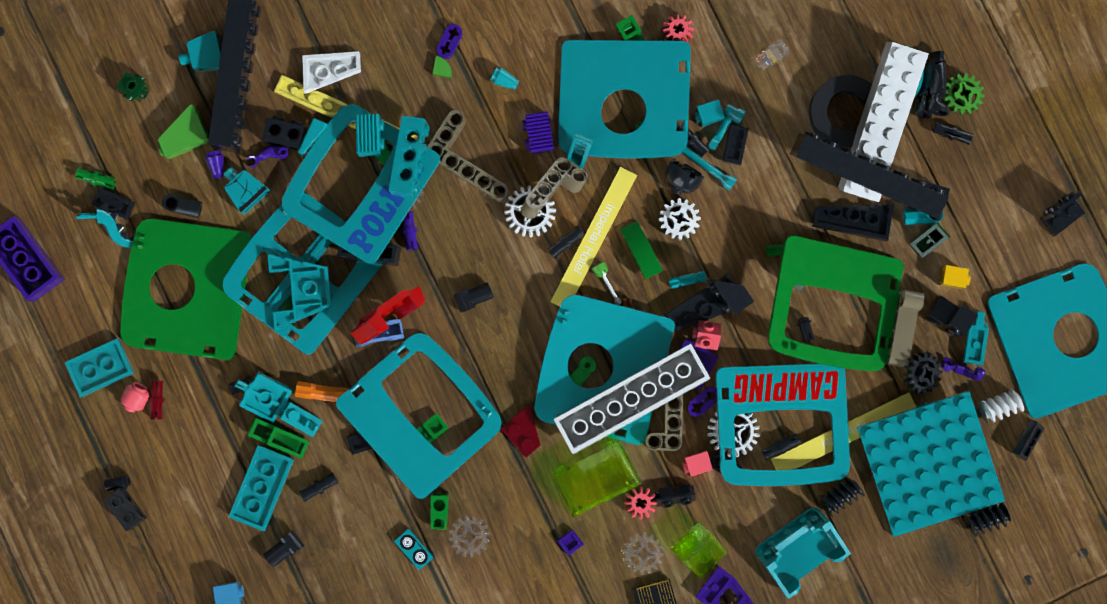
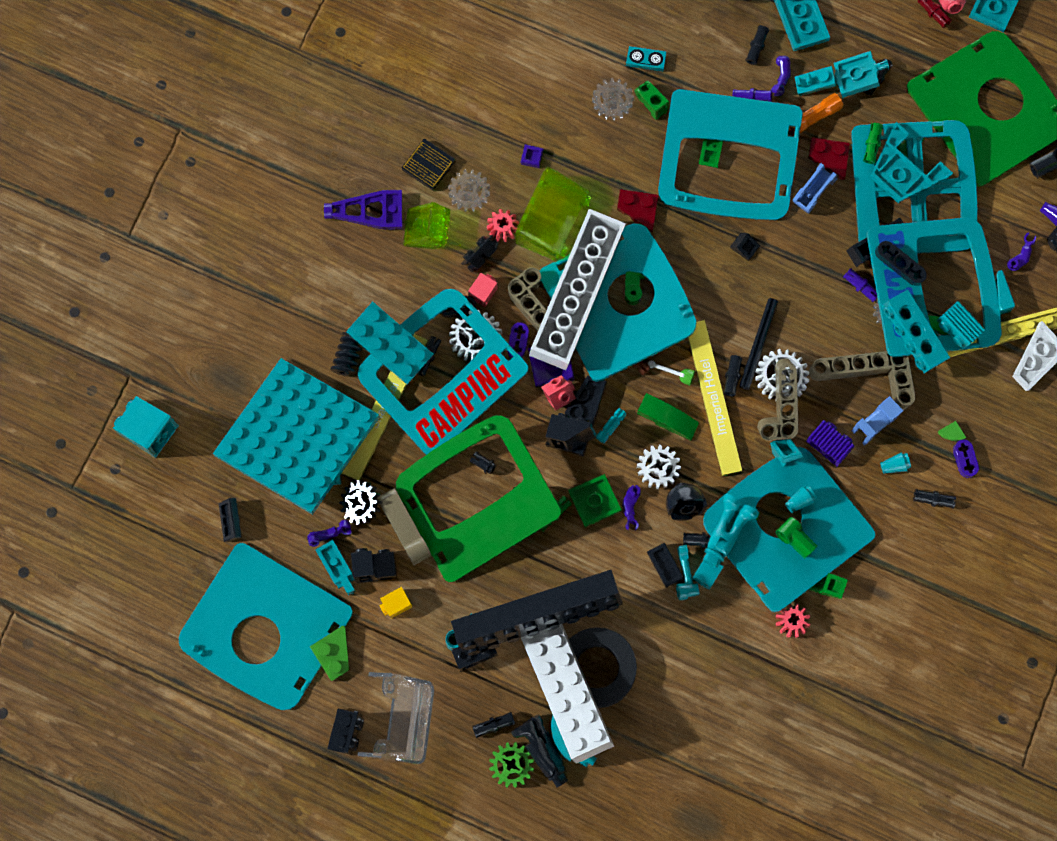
camera: 145 degrees right, 10 degrees down
teal torso [224,167,271,215] -> none
green slope [246,416,310,459] -> none
black brick [262,116,307,150] -> none
red plate [350,286,426,344] -> none
black piece [453,282,494,313] -> none
teal piece [683,147,737,191] -> none
clear leg [752,38,790,73] -> none
teal windscreen [755,507,851,599] -> none
black wing [812,204,894,242] -> none
dark green slope [910,222,950,258] -> none
black piece [966,502,1011,537] -> none
white piece [979,390,1024,424] -> none
none -> teal slope [113,396,179,458]
none -> bright green wing [310,625,349,681]
none -> teal brick [346,301,433,385]
none -> clear windscreen [358,672,434,764]
none -> green plate [568,474,621,527]
none -> dark purple arm [622,485,641,531]
none -> teal piece [703,494,759,568]
none -> black slope [730,233,760,260]
none -> dark purple pin [732,88,773,102]
none -> black axle [739,298,778,390]
none -> dark purple arm [771,56,791,96]
none -> green piece [776,517,817,559]
none -> teal cone [785,485,817,513]
none -> dark red wing [808,137,850,180]
none -> medium blue piece [852,396,903,445]
none -> green pin [863,123,883,164]
none -> black beam [875,241,927,286]
none -> black pin [913,489,956,509]

